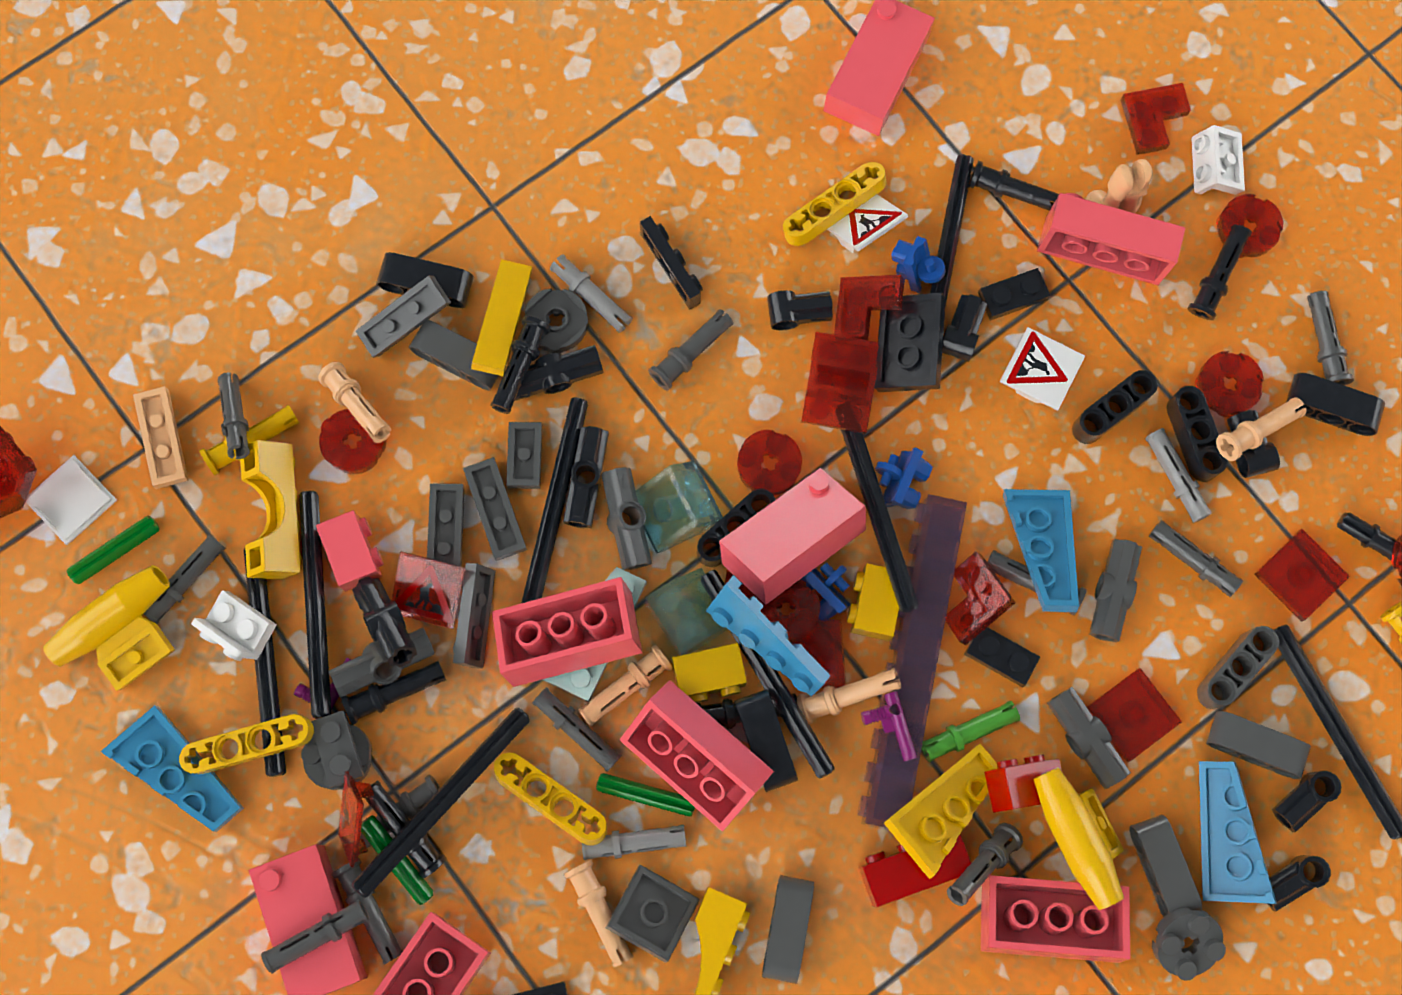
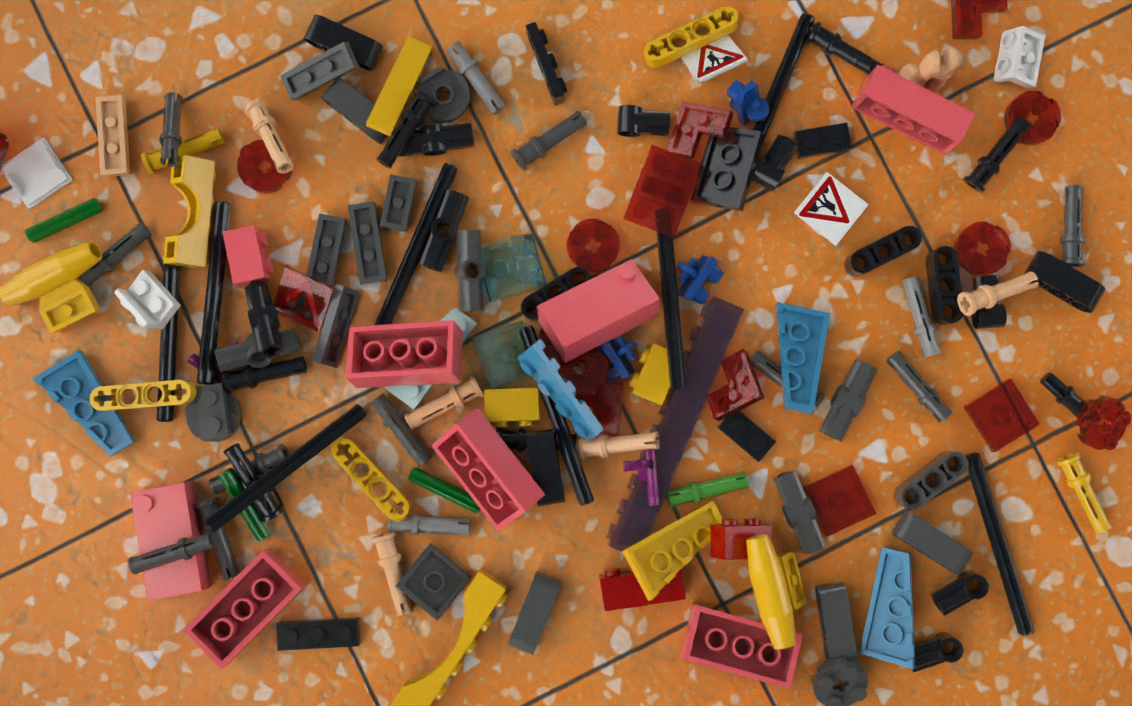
camera: 15 degrees right, 10 degrees up
clear red piece [338,771,374,867] -> none
dark grey pin [947,823,1023,906] -> none

